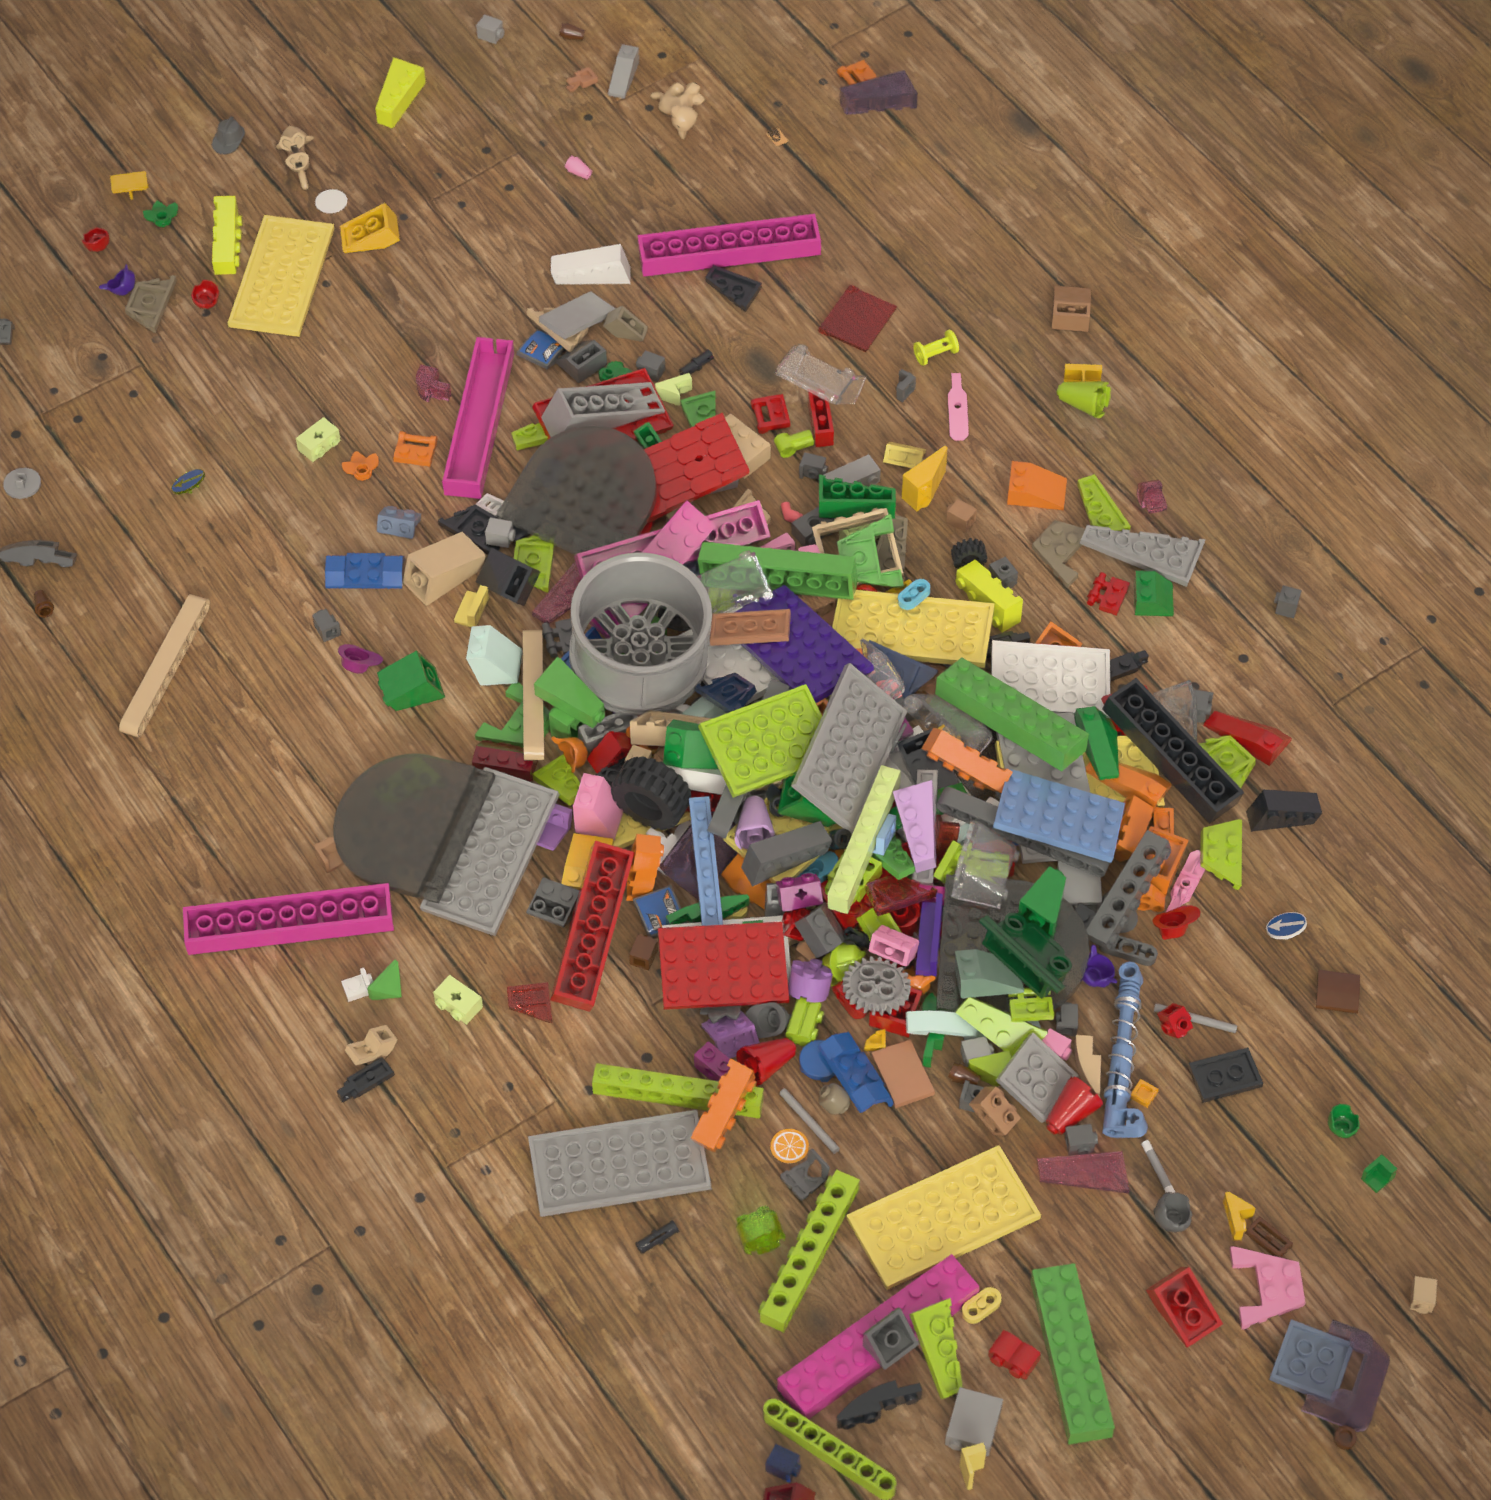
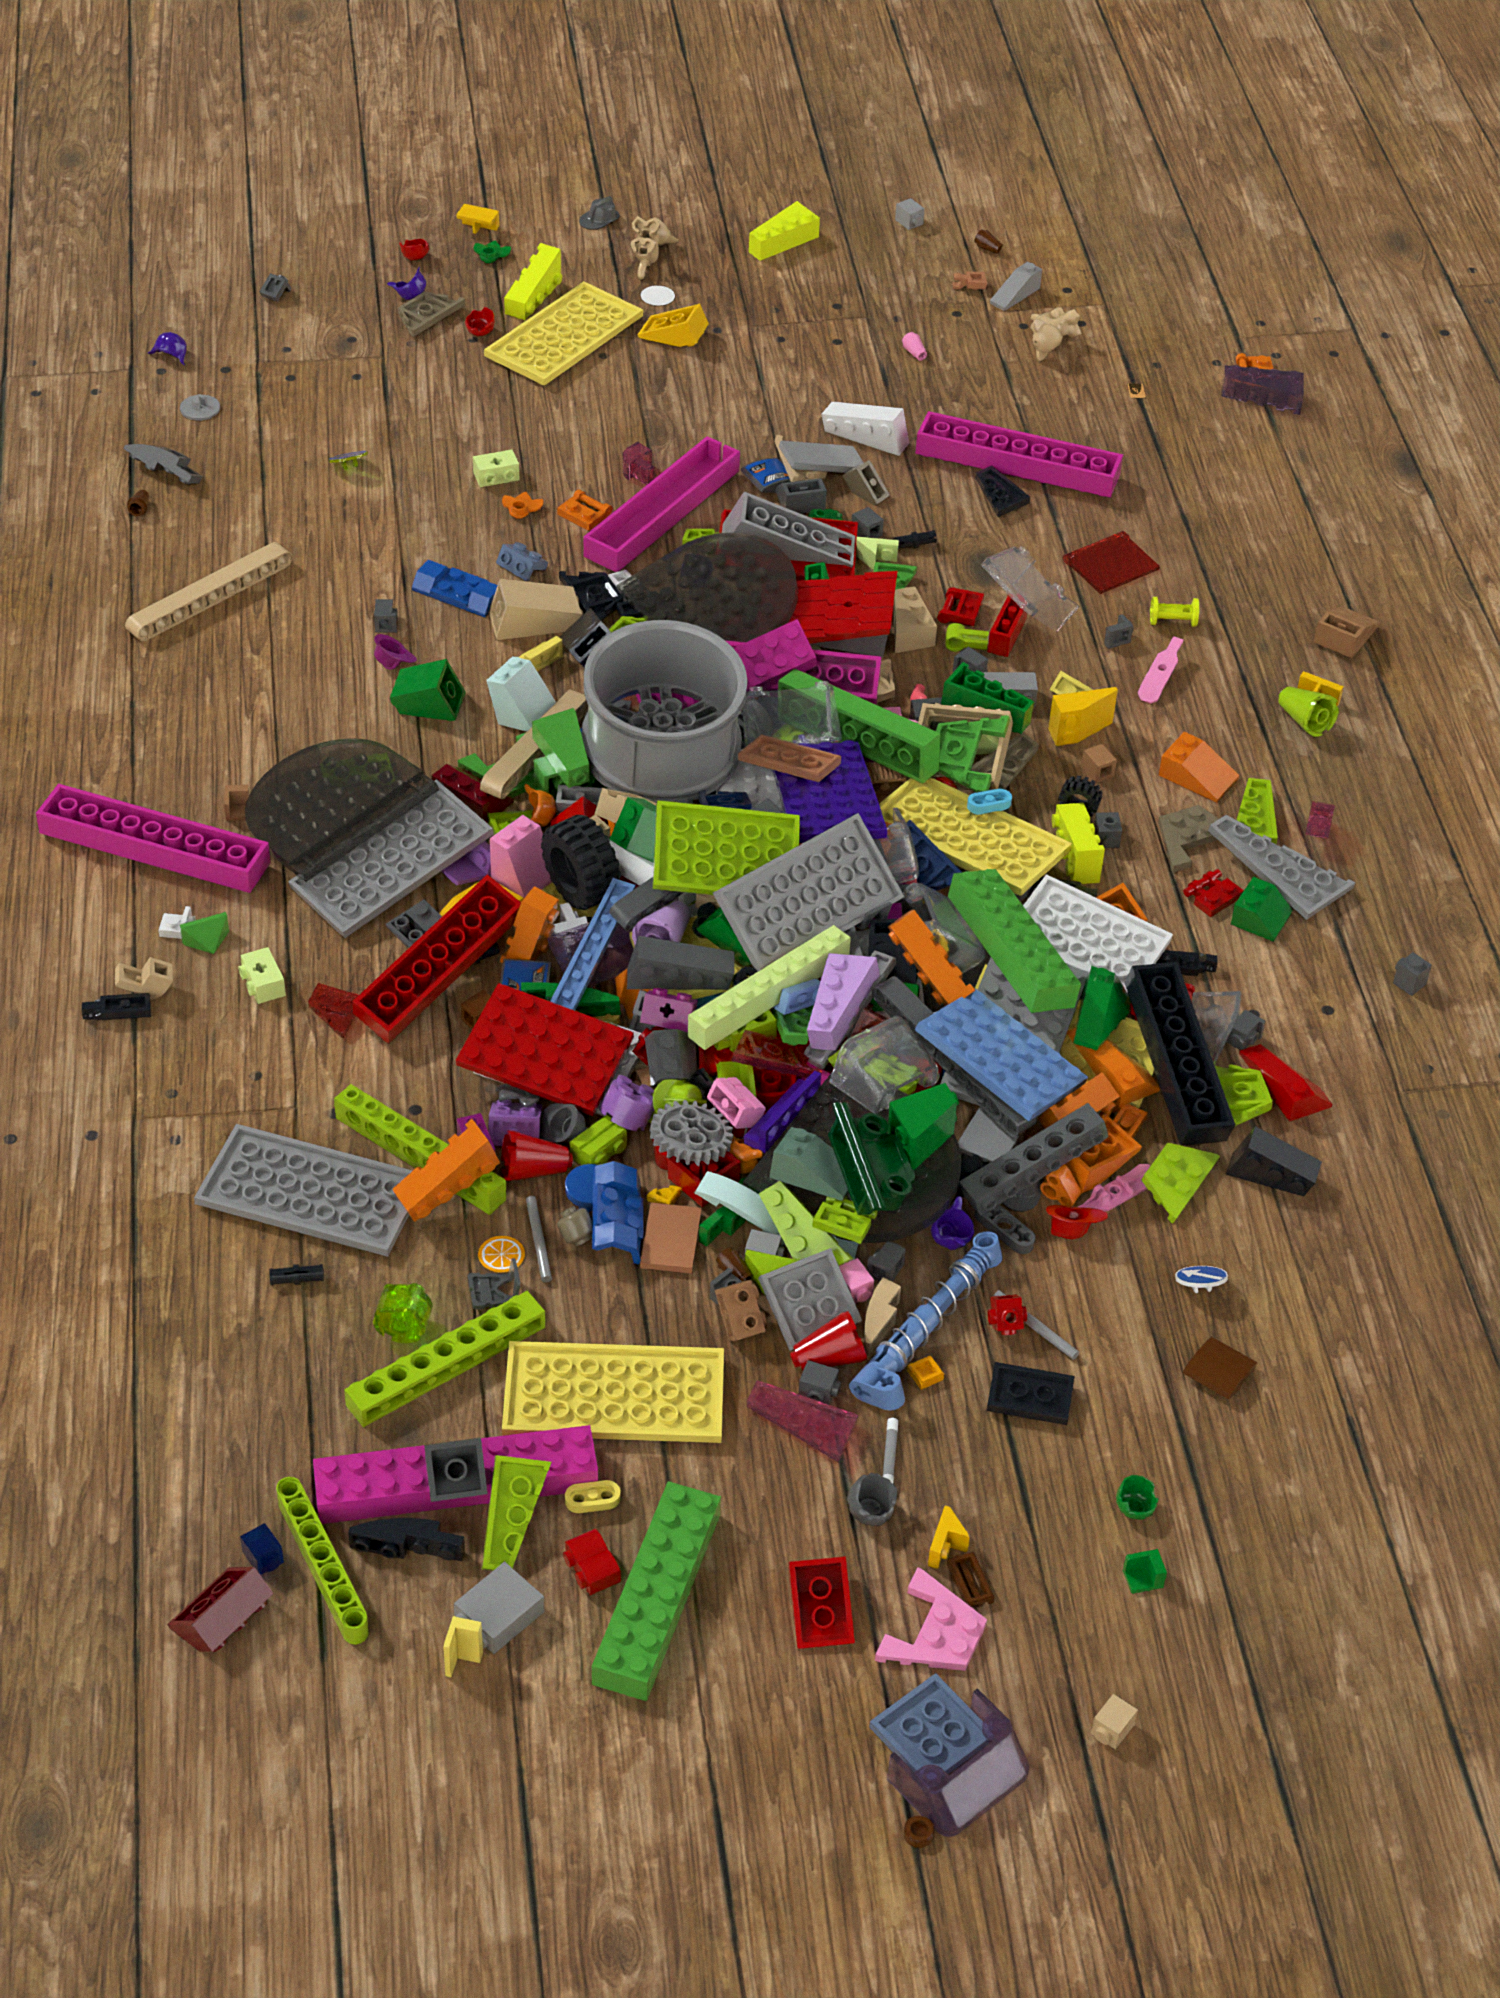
camera: 25 degrees right, 10 degrees down
light grey brick [485,518,516,548] -> none

